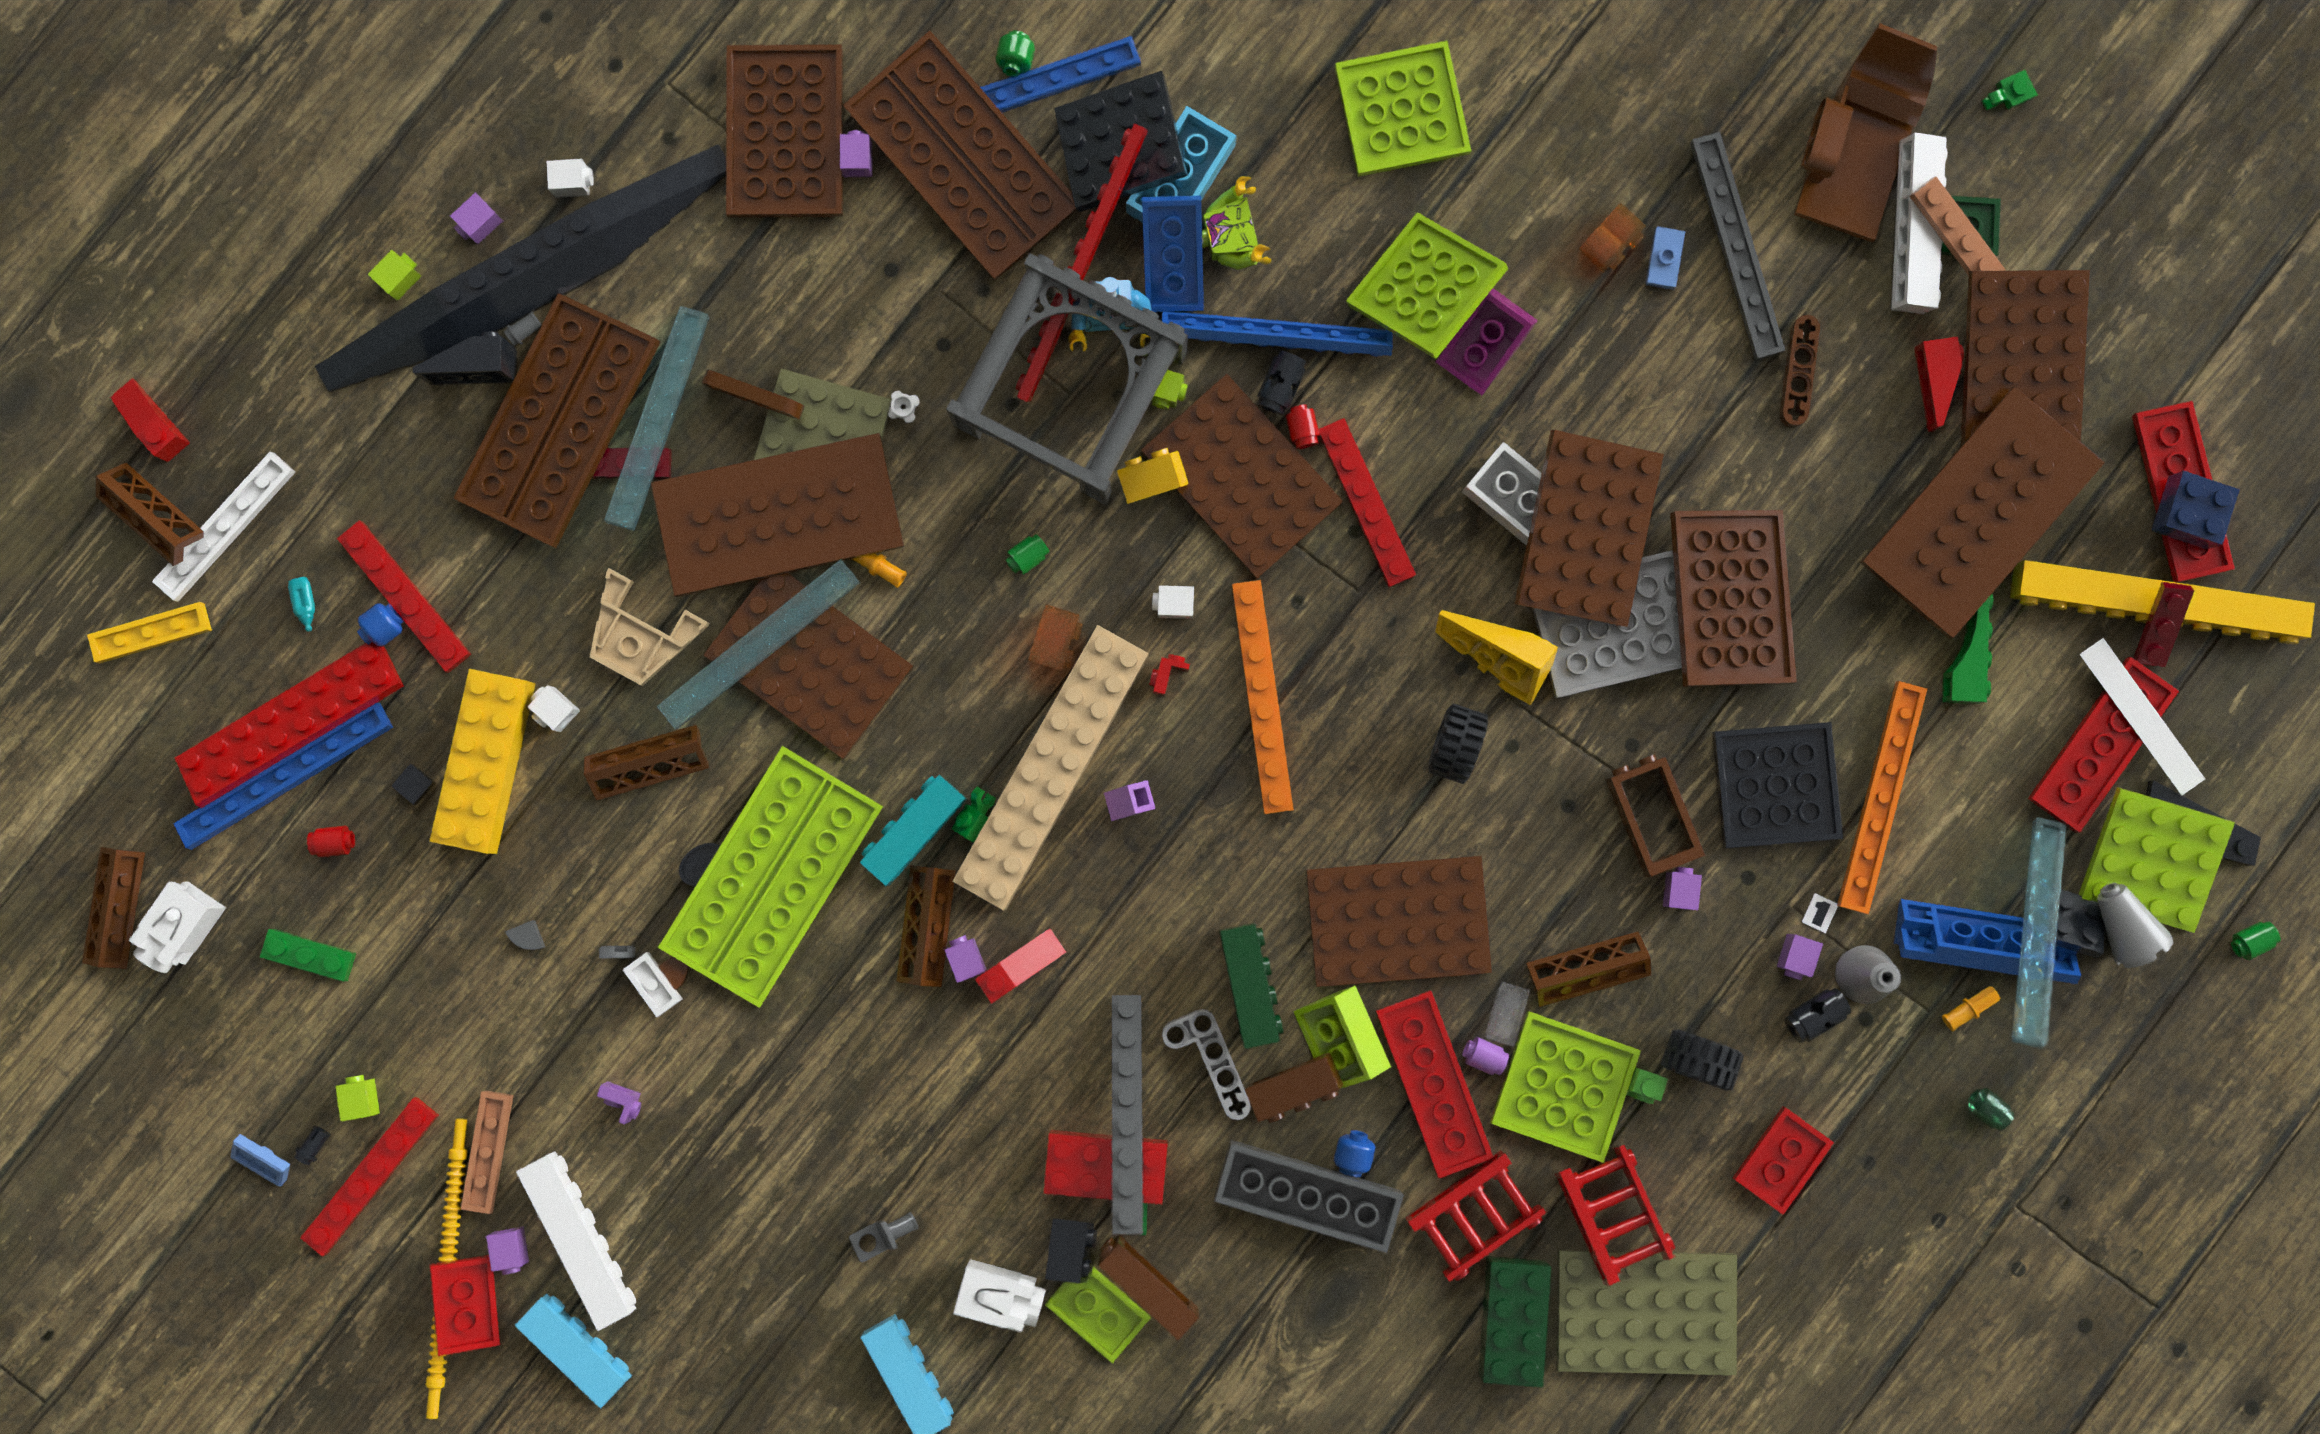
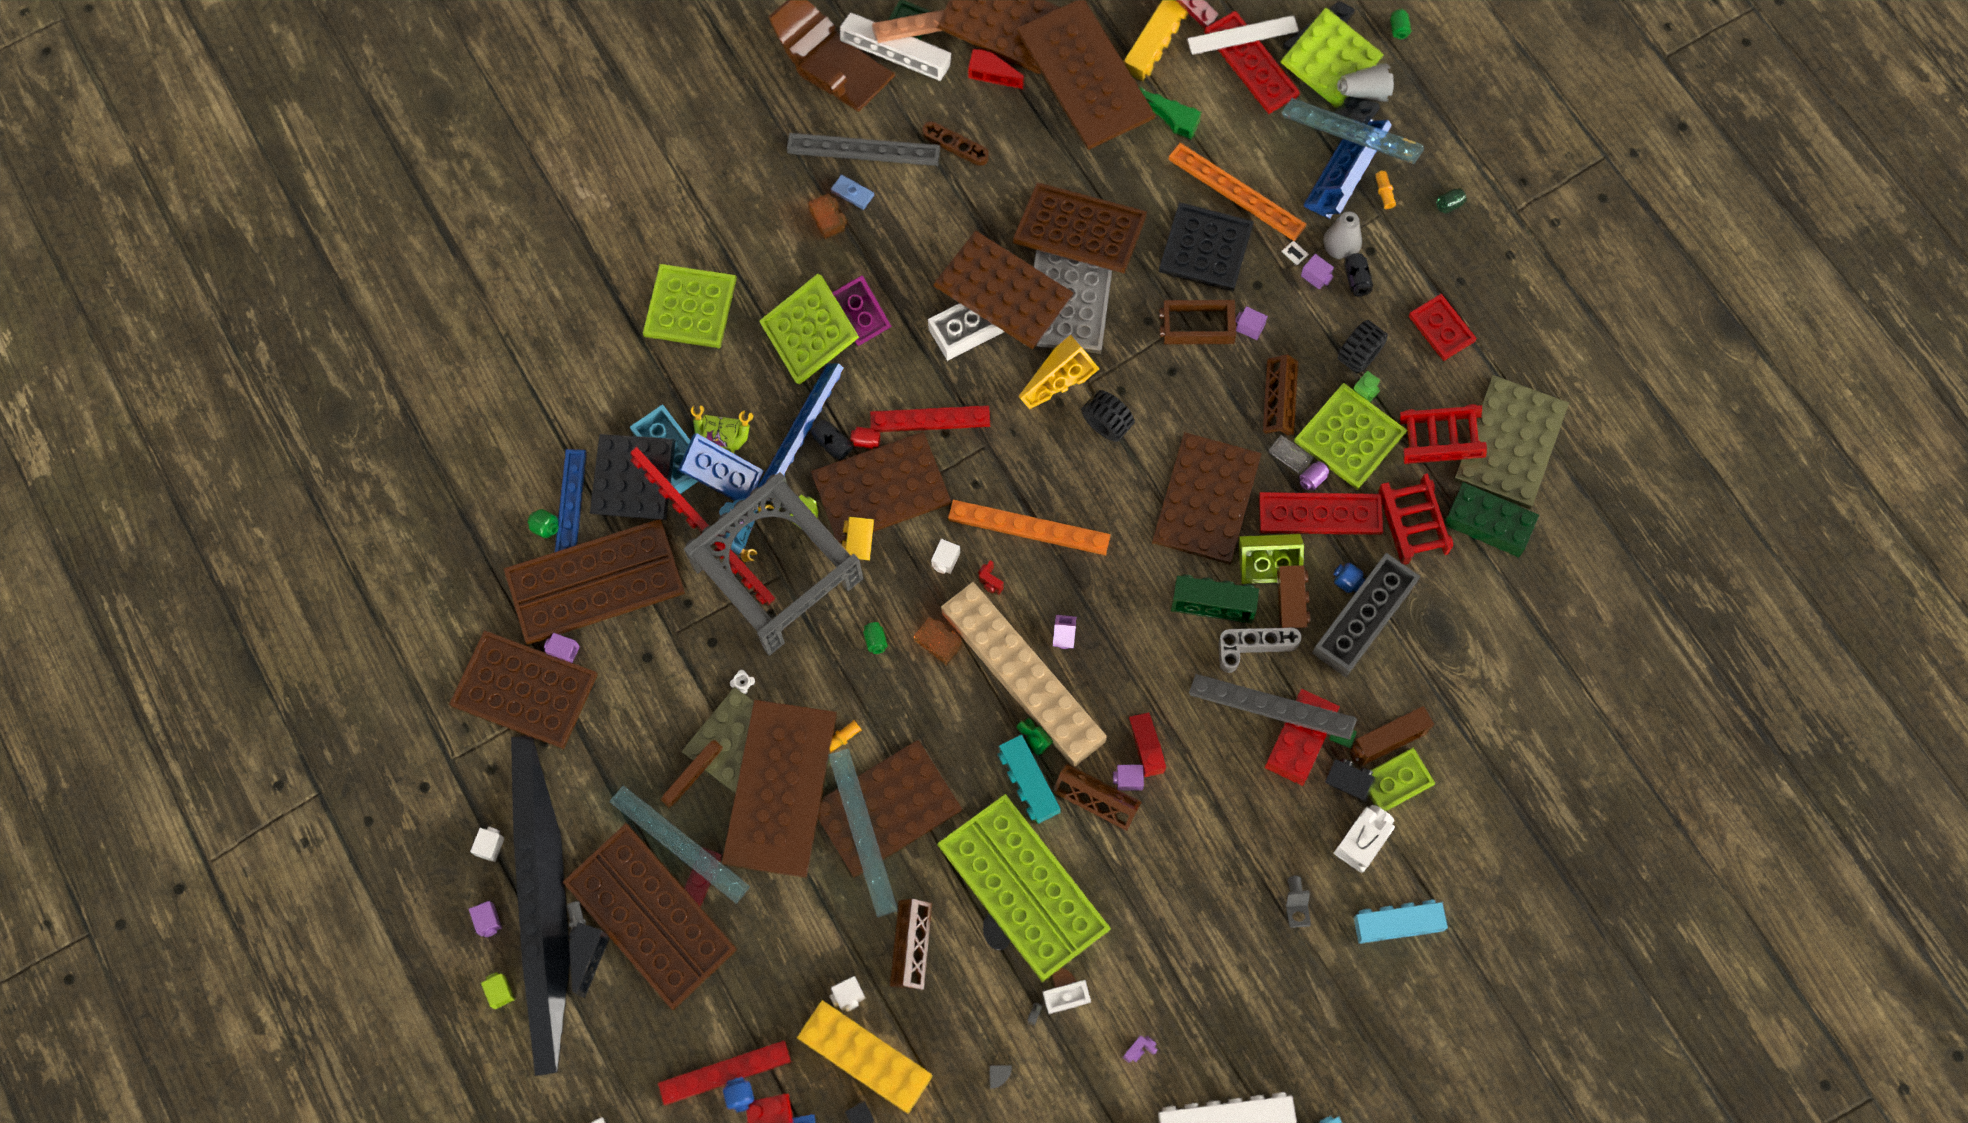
camera: 65 degrees left, 15 degrees down
tan wing [590,568,710,686] -> none

